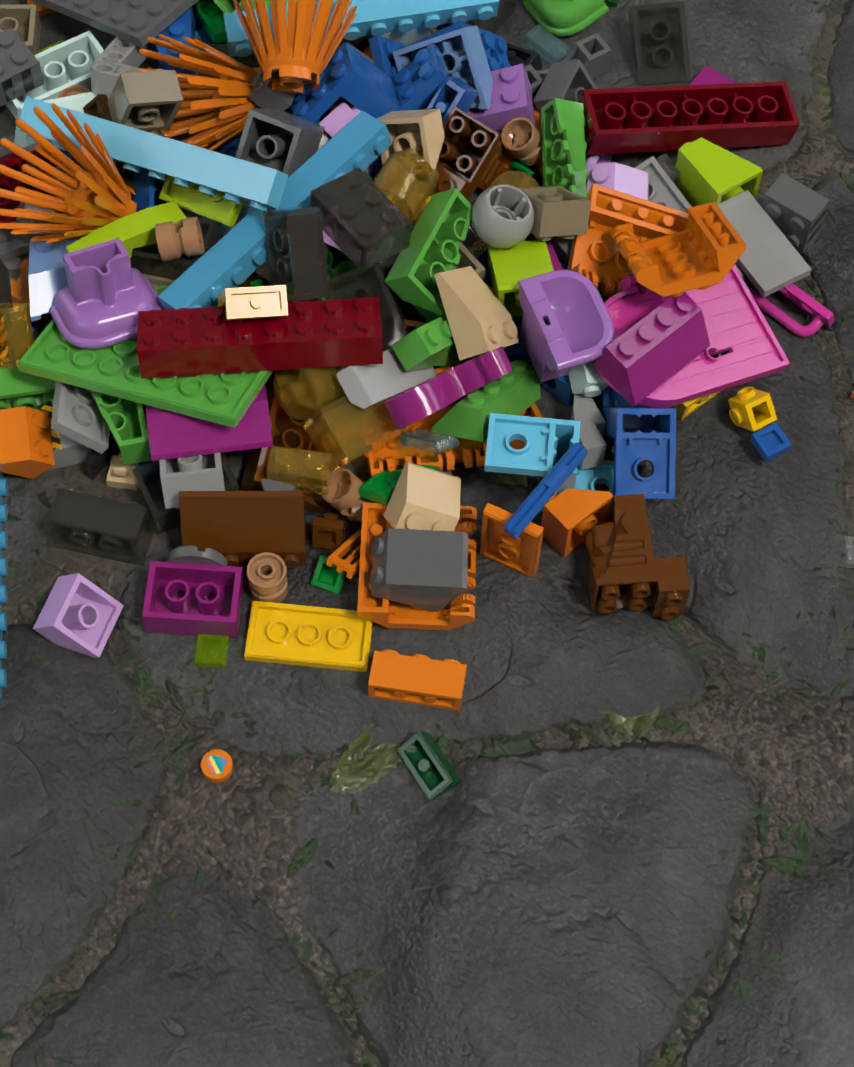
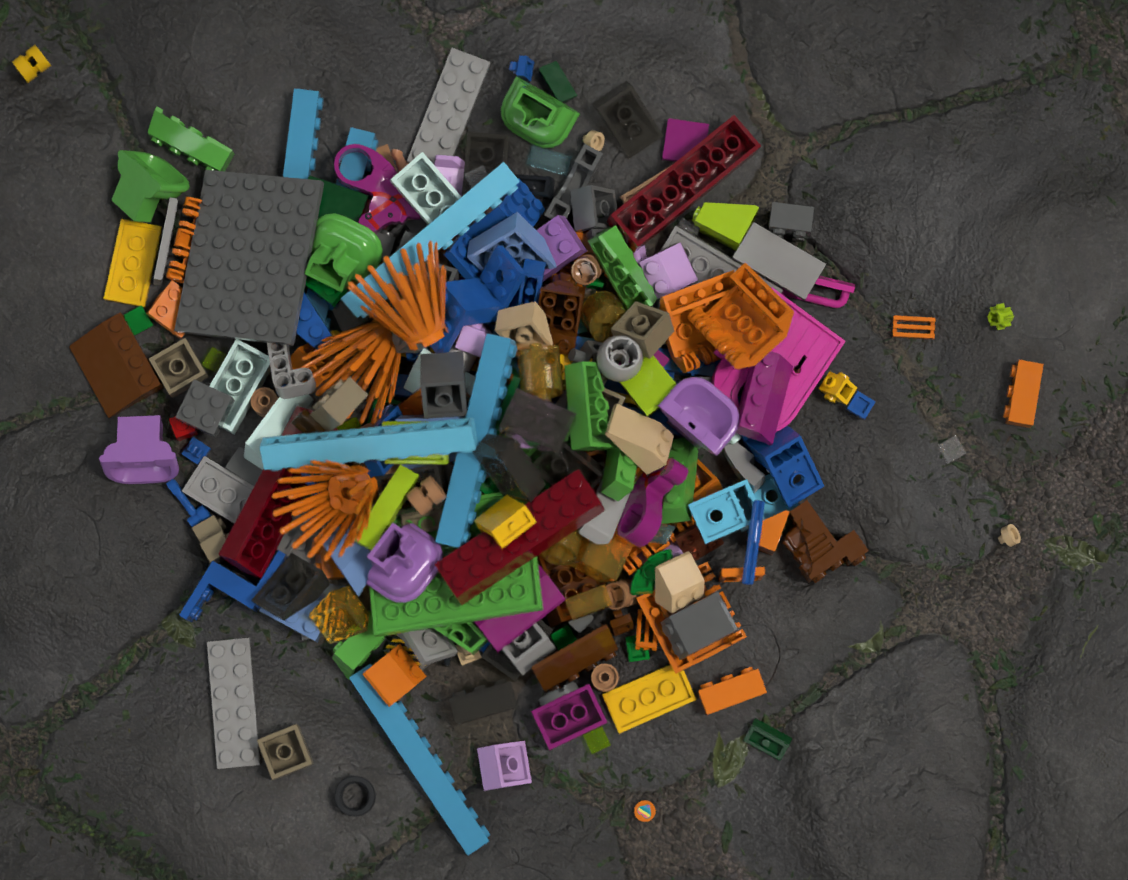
camera: 25 degrees left, 20 degrees up
none -> tan tile [583,130,605,151]
none -> copper bracket [673,516,724,561]

